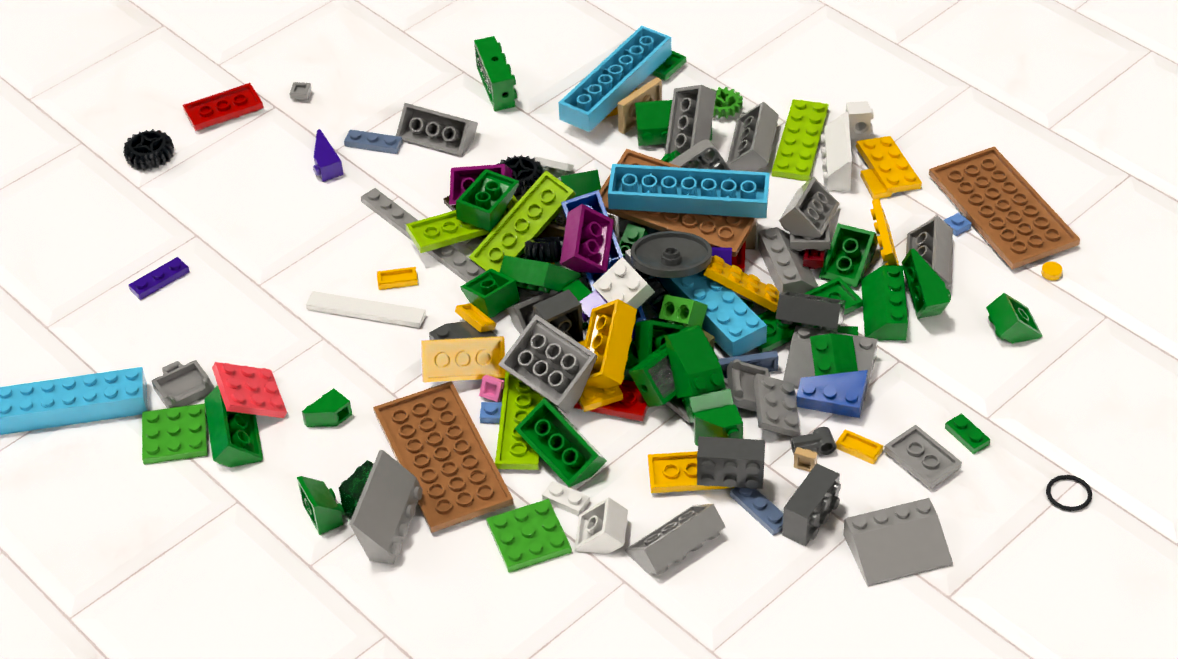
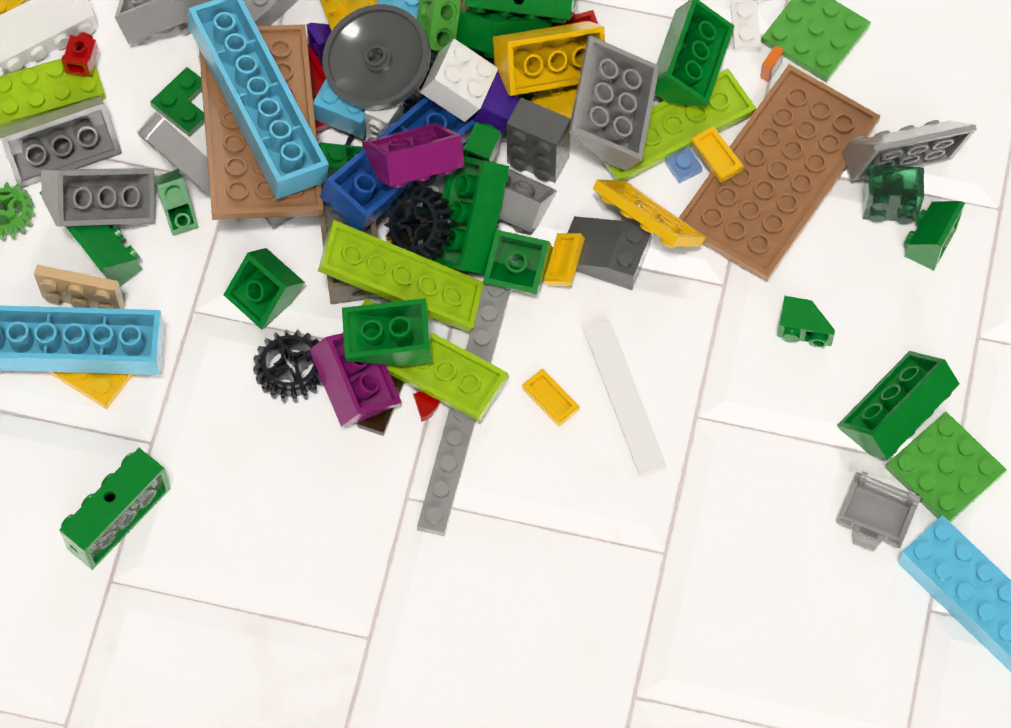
camera: 125 degrees left, 20 degrees up
dark purple plate [128,257,190,300] -> none
coral plate [212,362,287,418] -> none
dark purple slope [313,129,344,182] -> none
sand blue plate [344,129,403,154] -> none
light grey slope [396,102,478,156] -> none
bright pink tile [479,375,505,402] -> none
white plate [533,156,574,175] -> none
none -> red brick [61,32,99,77]
none -> yellow tile [690,126,744,183]
none -> orange tile [760,45,784,83]

